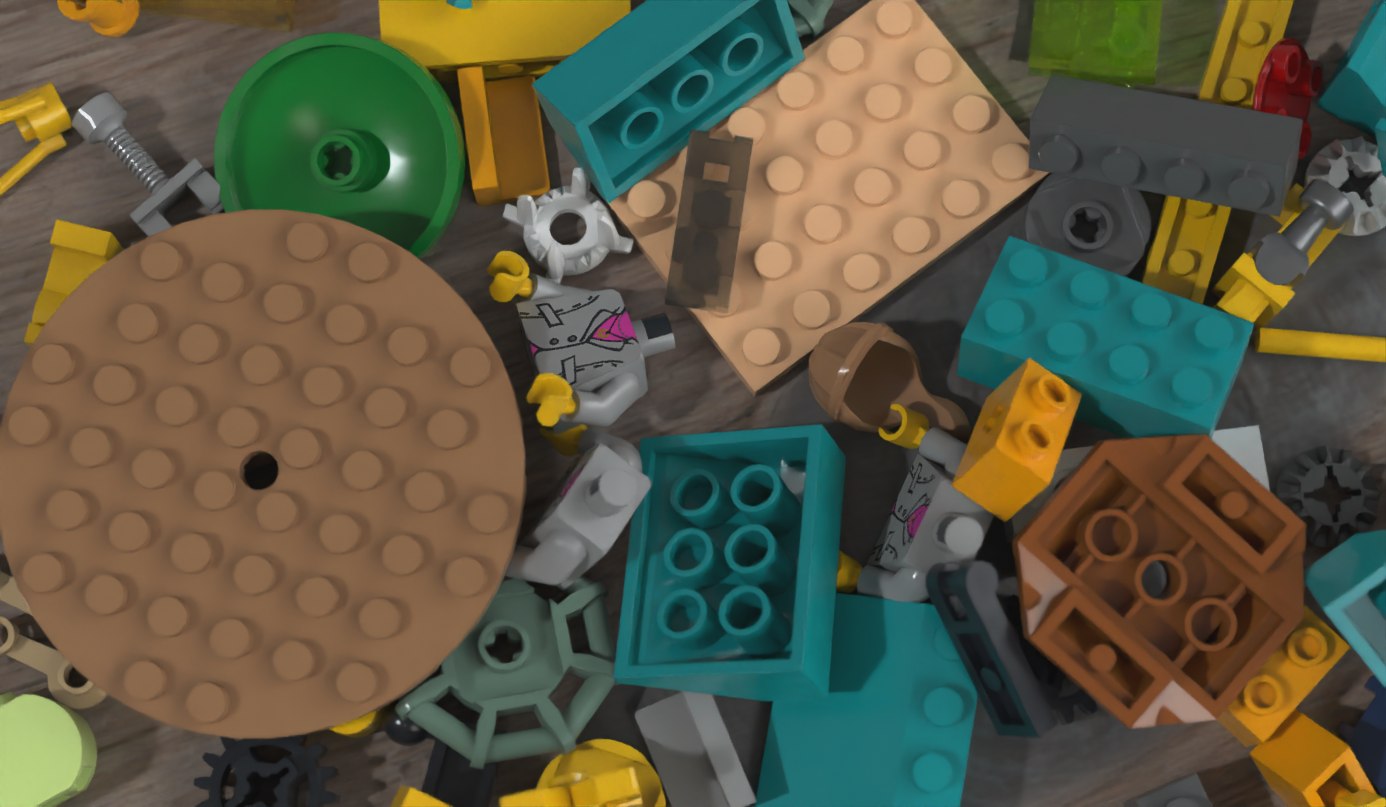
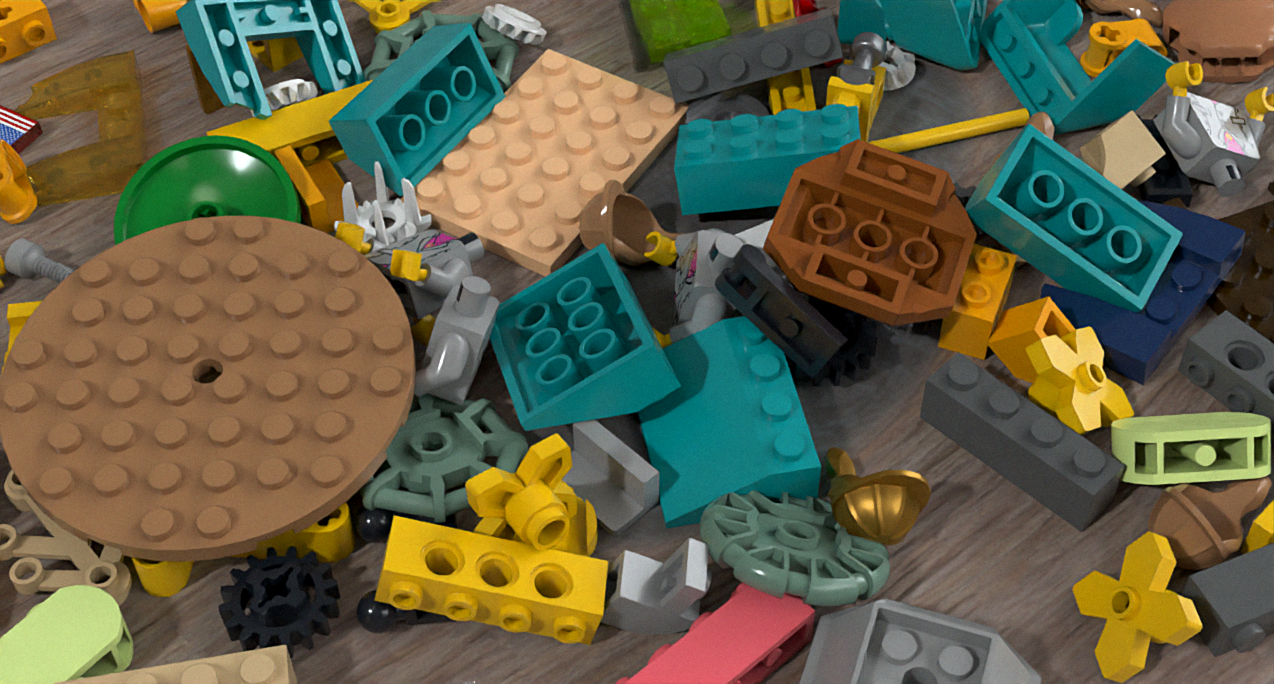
camera: 20 degrees left, 30 degrees down
clear smoke plate [665,129,754,313] -> none
light orange brick [951,358,1082,522] -> none

